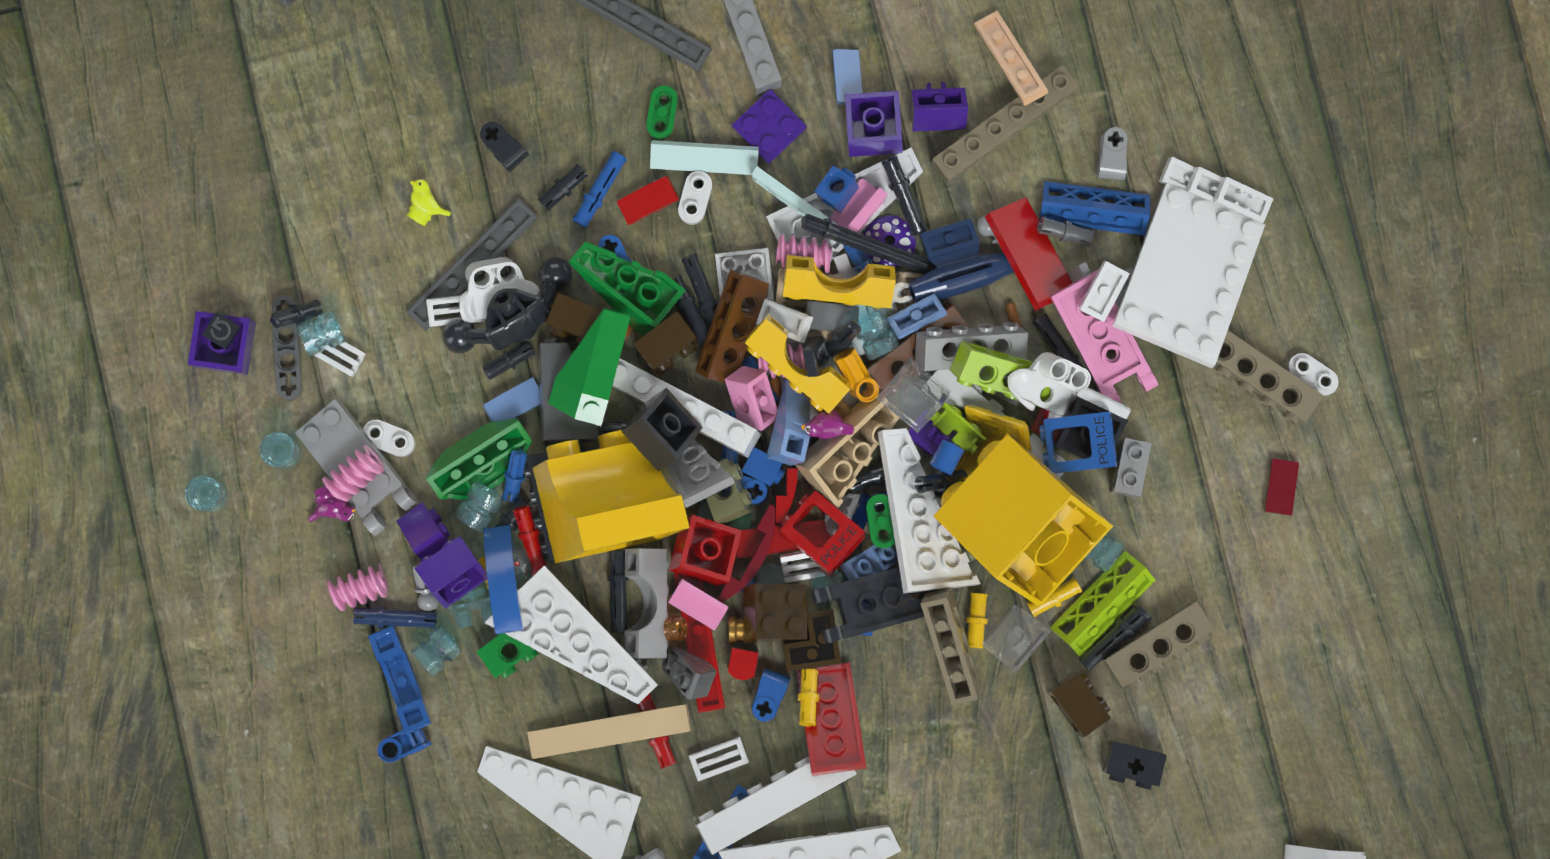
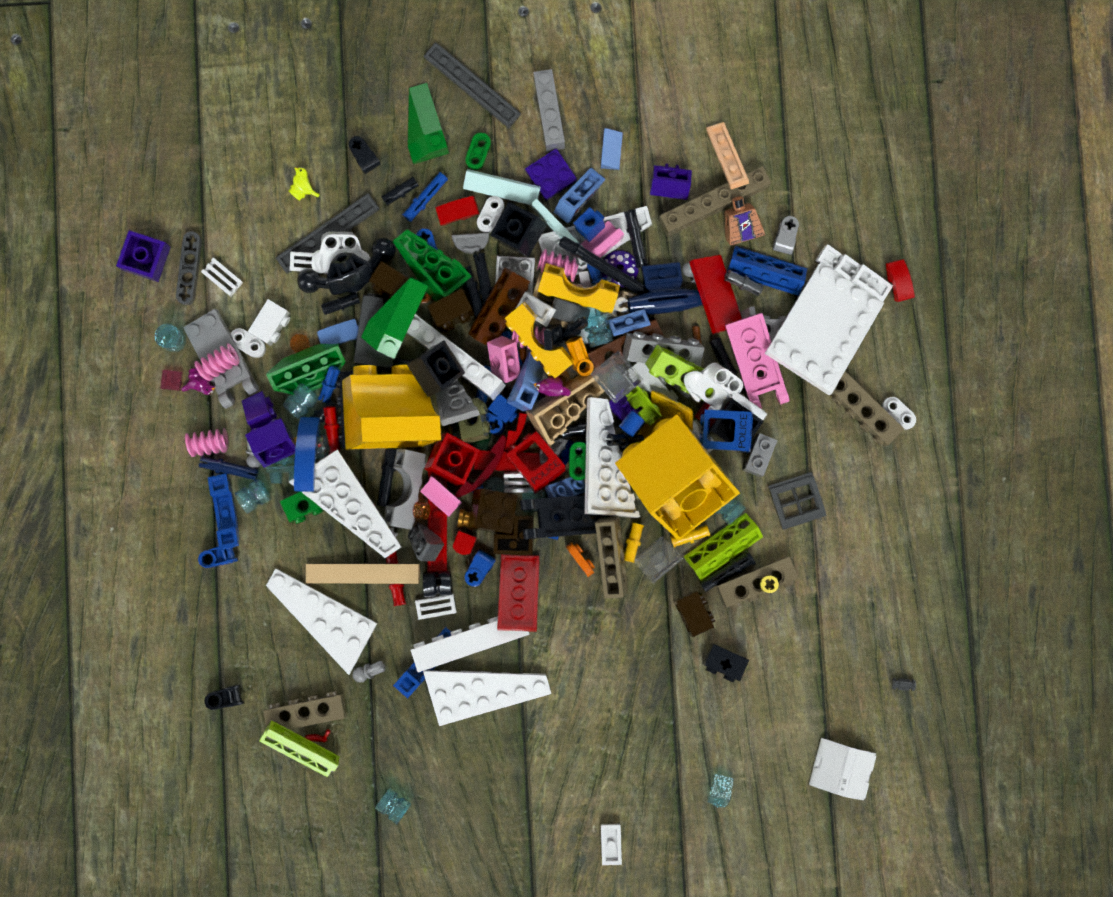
camera: 10 degrees right, 0 degrees up
clear light blue wheel [185,475,228,512] -> none
black tile [202,312,241,350] -> none
black axle [270,300,323,328] -> none
clear light blue wheel [296,310,346,357] -> none
yellow pin [798,669,819,726] -> none
dark purple brick [845,91,903,157] -> none
white plate [1078,260,1130,322] -> none
dark red tile [1264,458,1299,516] -> none
none -> clear pink tile [160,370,183,391]
none -> white brick [248,299,291,346]
none -> clear orange tile [290,334,310,353]
none -> green wedge [408,83,449,165]
none -> black wheel [423,571,452,597]
none -> light grey tile [452,233,490,254]
none -> black brick [490,202,547,257]
none -> medium blue slope [553,168,605,224]
none -> orange plate [565,542,595,577]
none -> nougat torso [724,196,765,245]
none -> light yellow bush [760,576,779,593]
none -> dark grey piece [768,472,827,530]
none -> red slope [886,259,915,302]
none -> dark grey piece [891,678,916,691]

